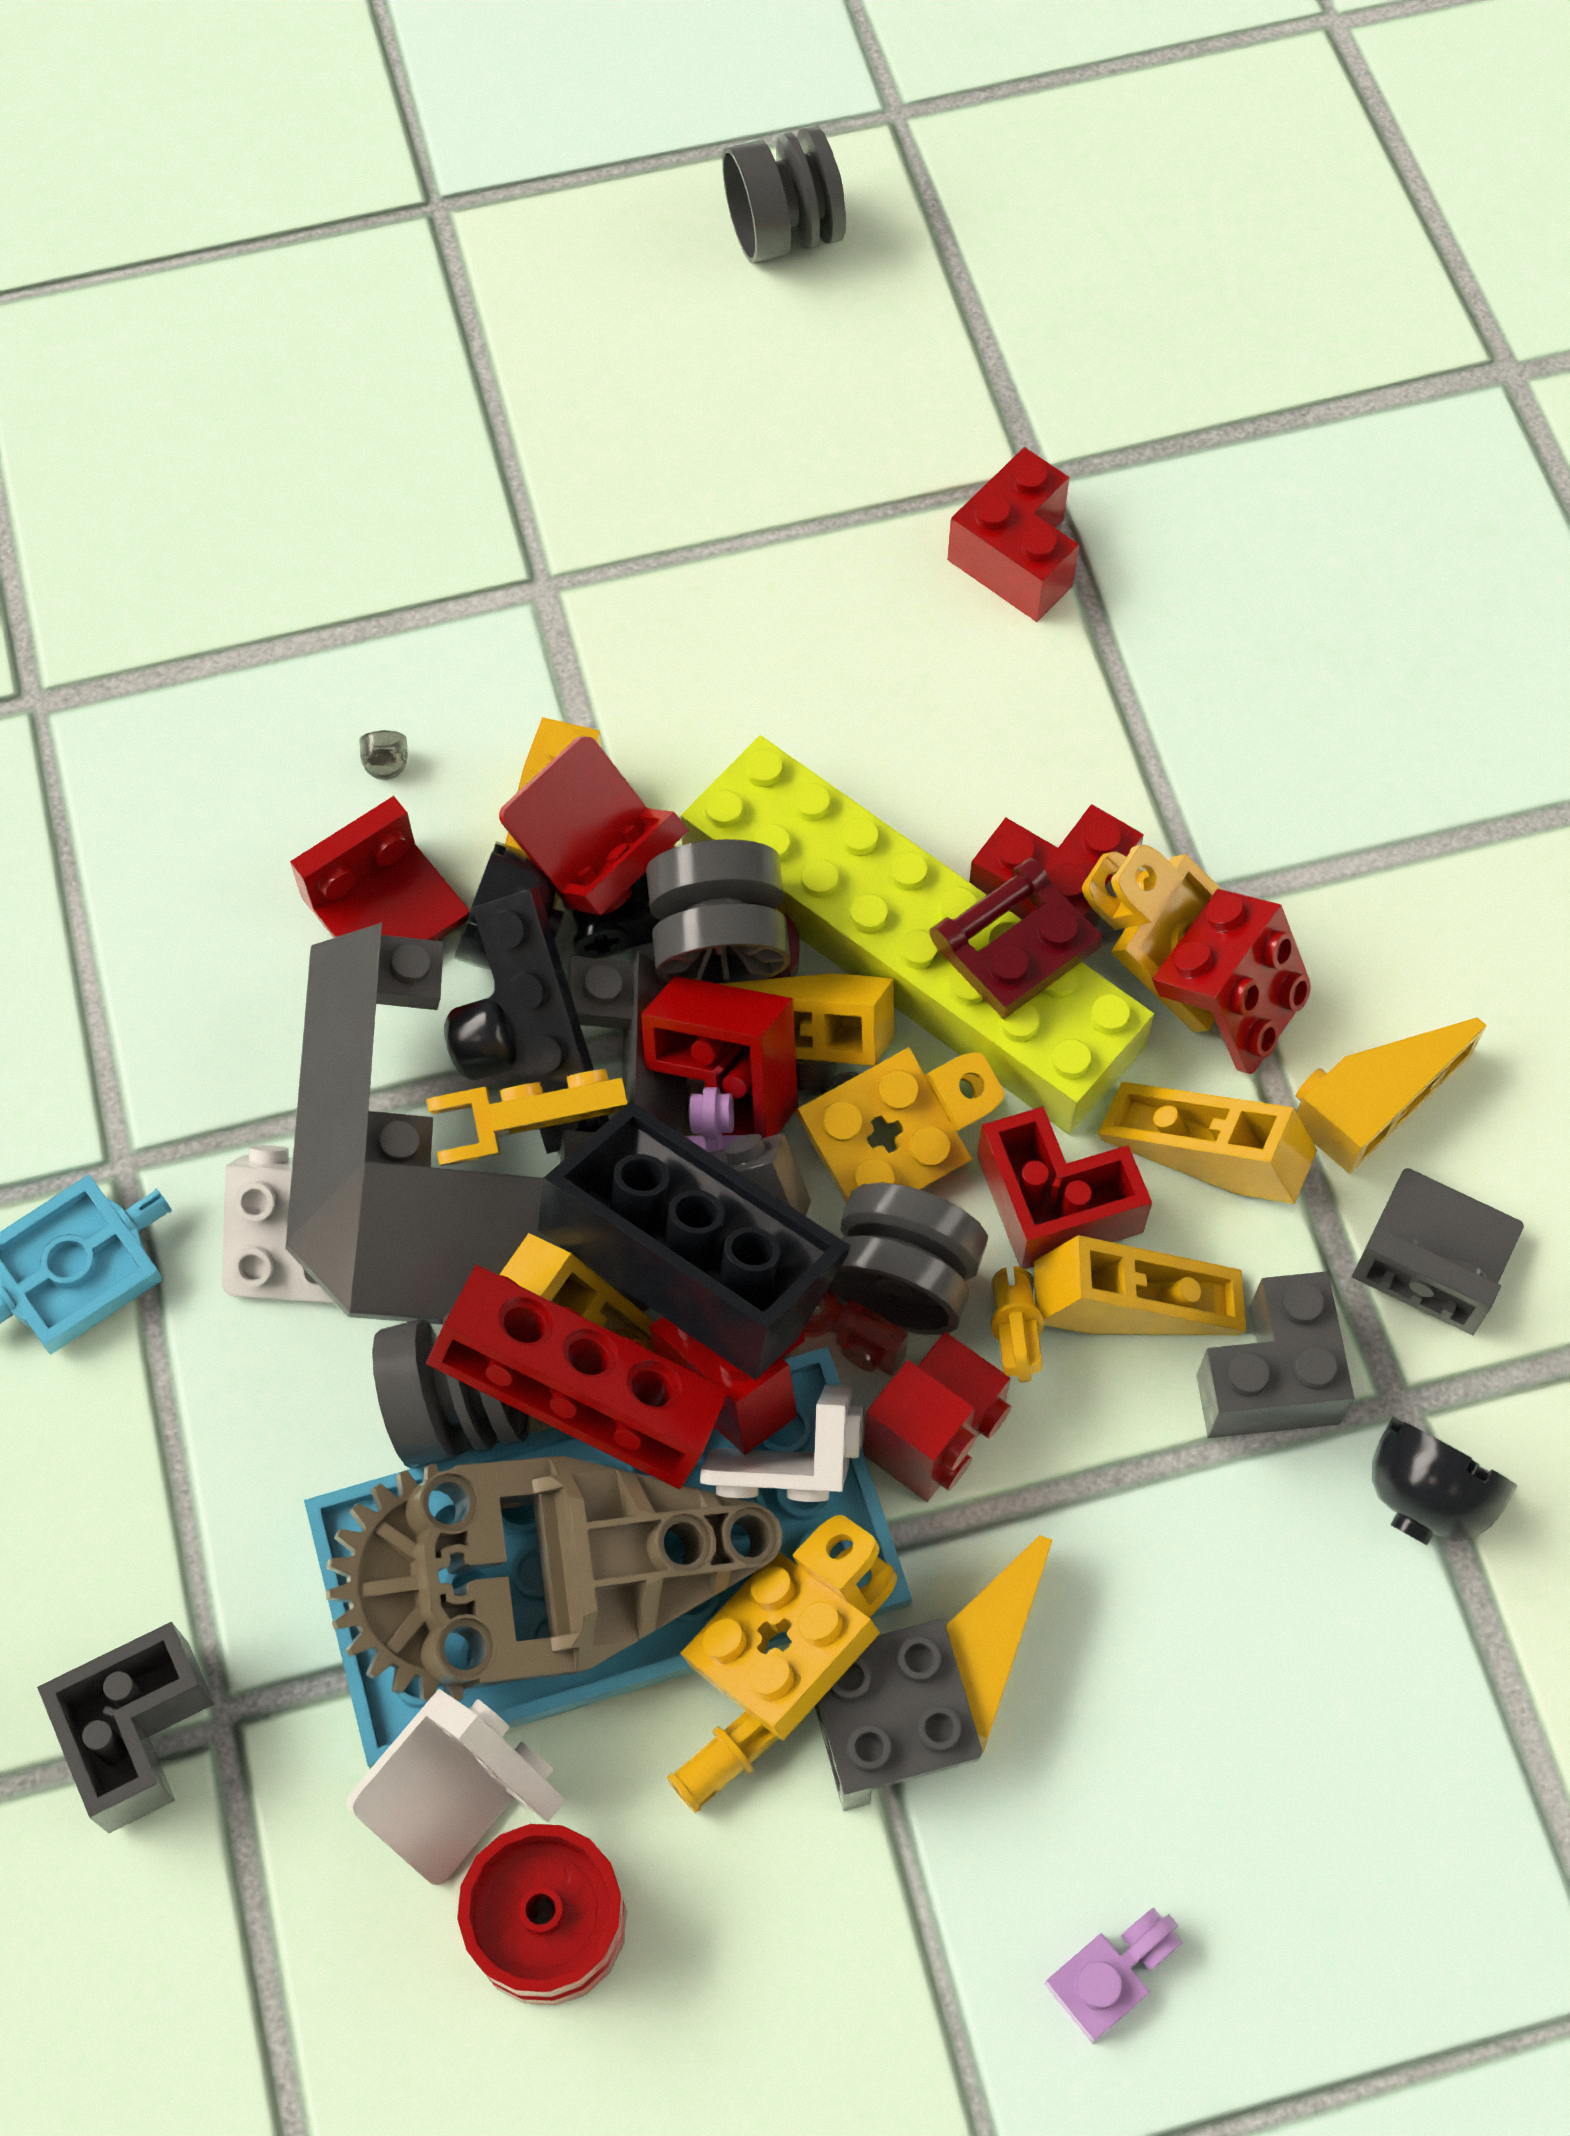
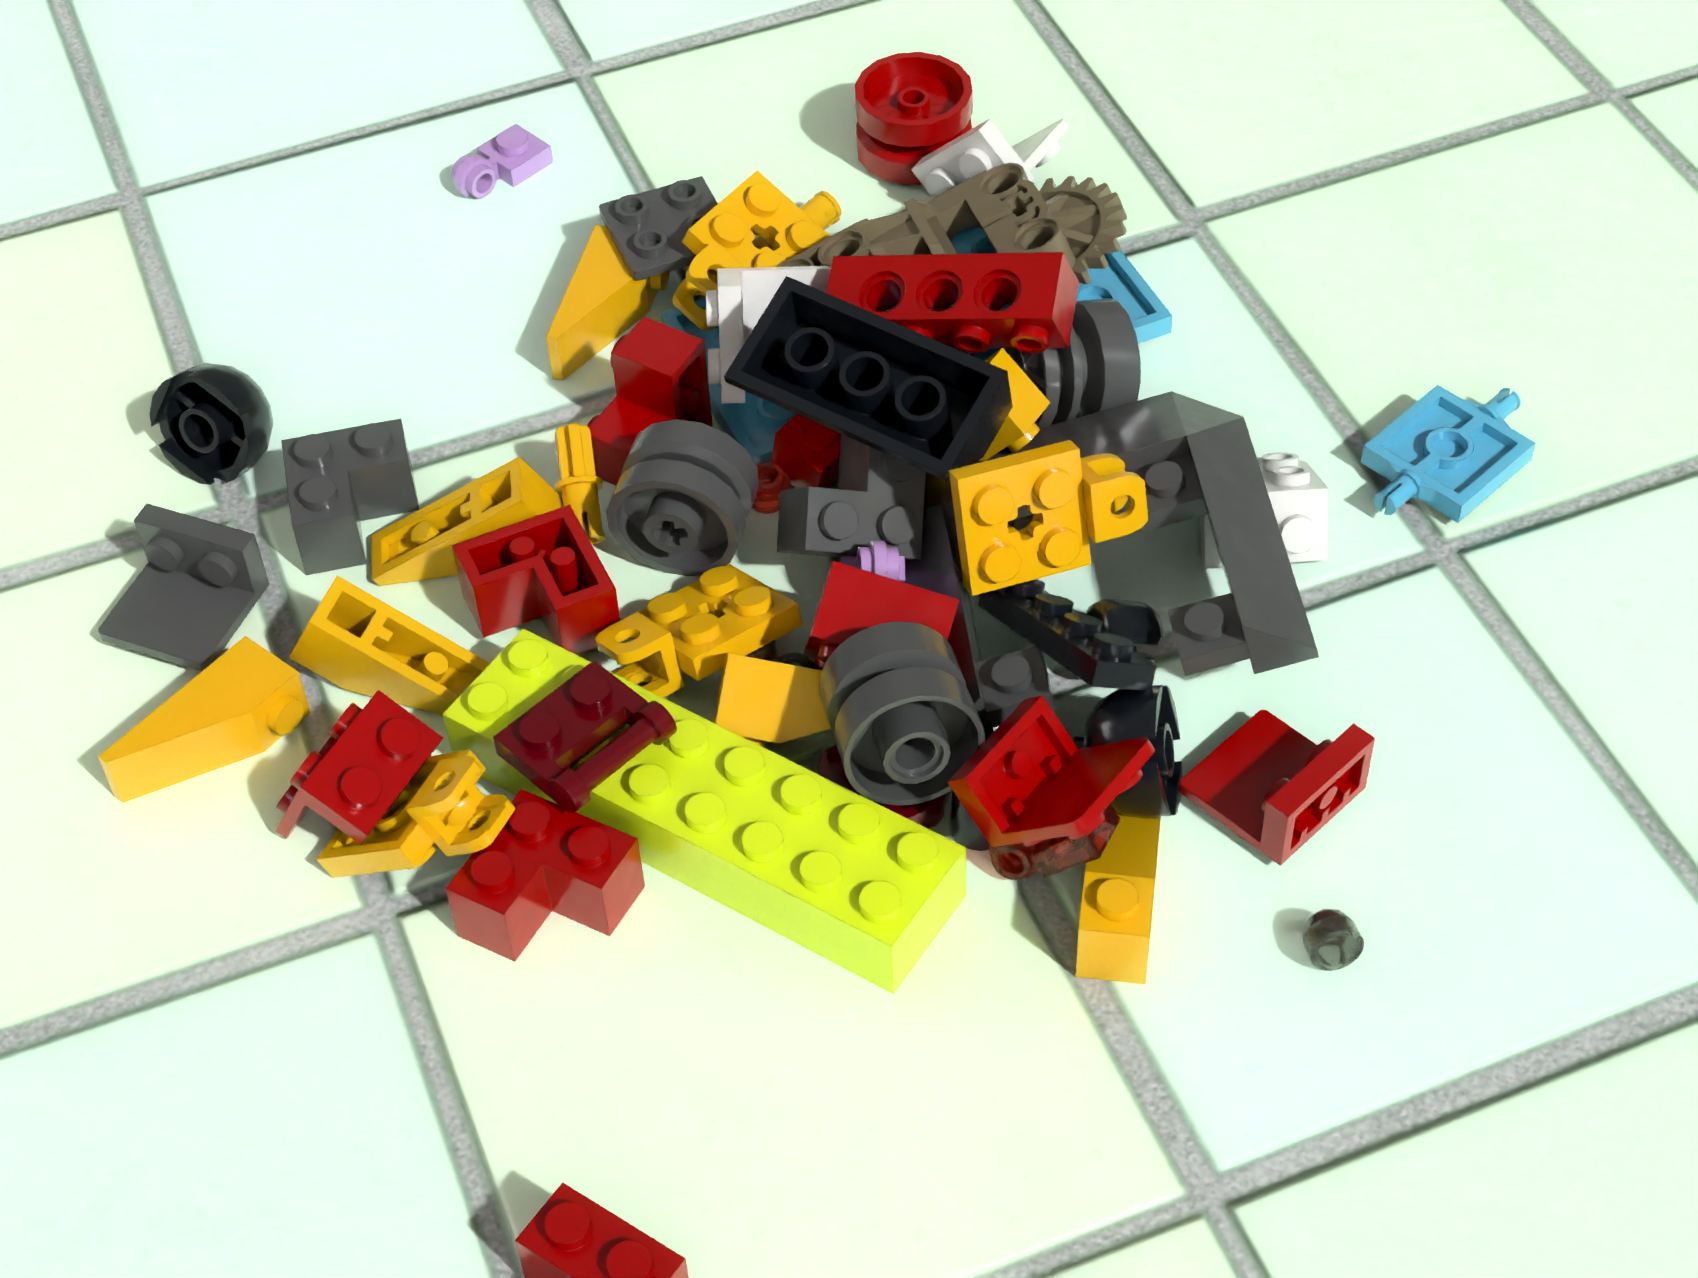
camera: 175 degrees right, 15 degrees down
dark grey brick [37,1621,215,1834] -> none

